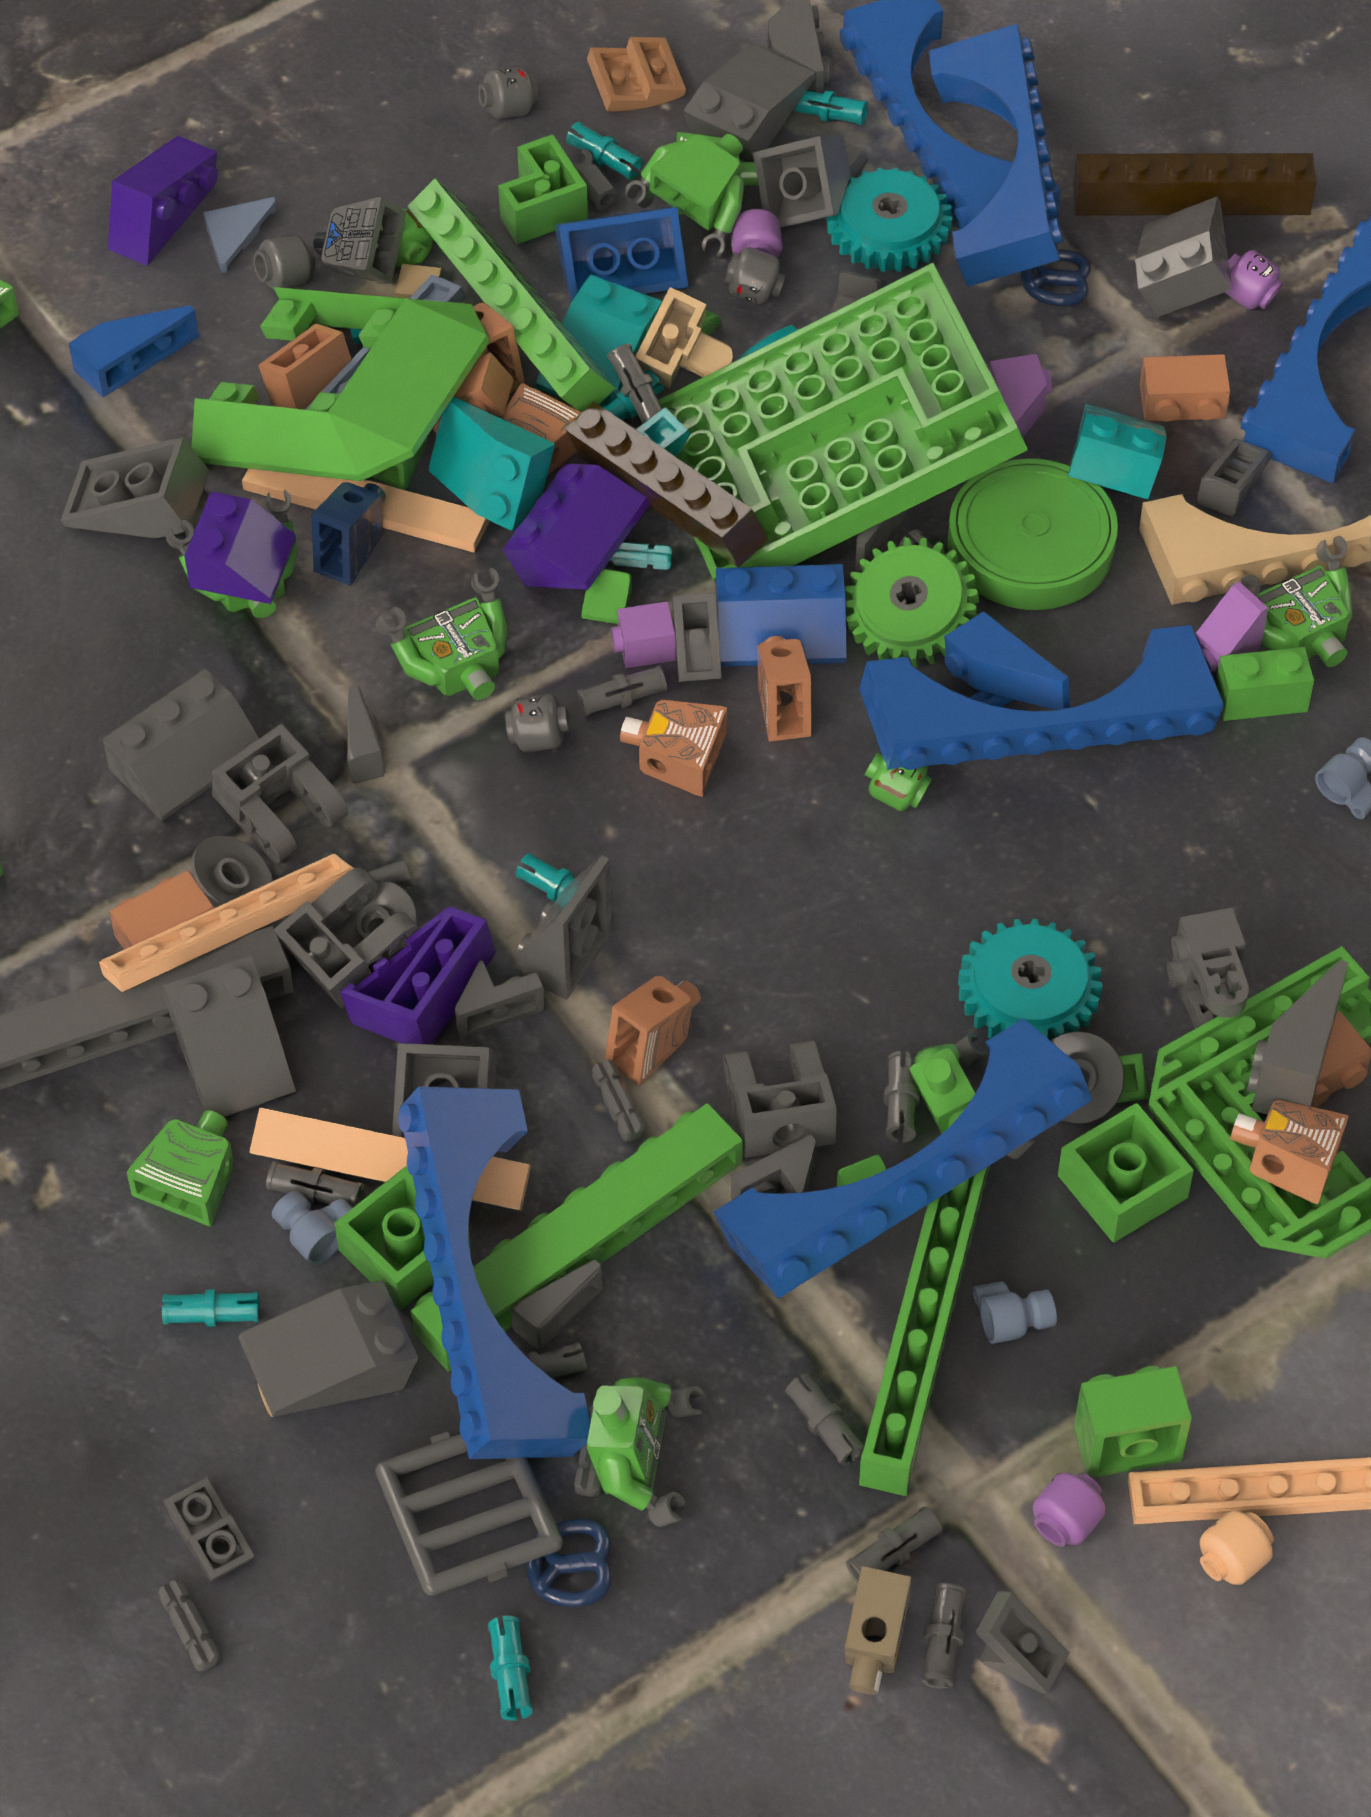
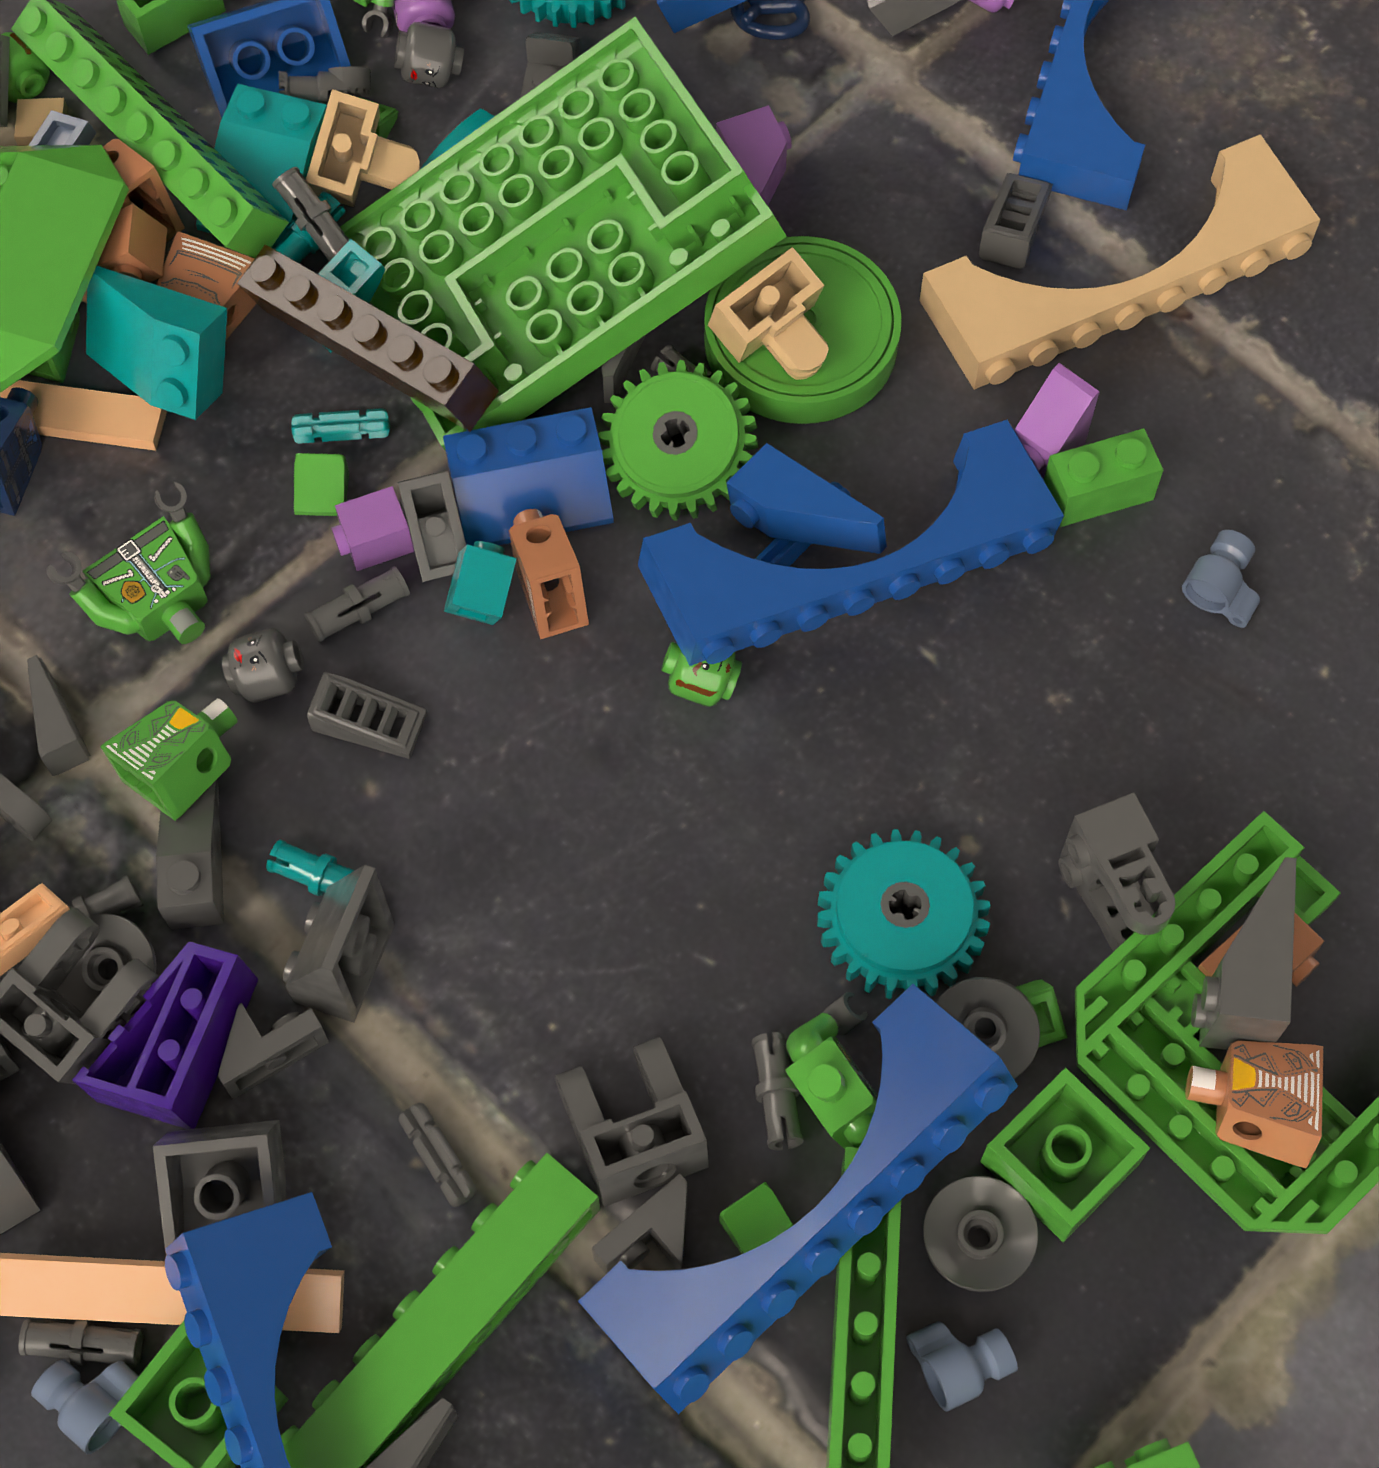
camera: 10 degrees left, 10 degrees up
dark purple slope [503,464,650,590] -> none
nougat torso [605,976,701,1086] -> none
nougat torso [620,700,727,797] -> none
teal slope [1068,403,1167,499] -> none
nougat brick [1139,355,1230,422] -> none
bright green torso [1228,536,1352,667] -> none
none -> bright green torso [100,698,238,821]
none -> dark grey slope [156,779,224,930]
none -> dark grey connector [279,66,371,105]
none -> dark grey slope [307,672,427,759]
none -> teal brick [444,541,517,625]
none -> tan brick [708,247,829,380]
none -> dark grey dish [923,1176,1038,1292]

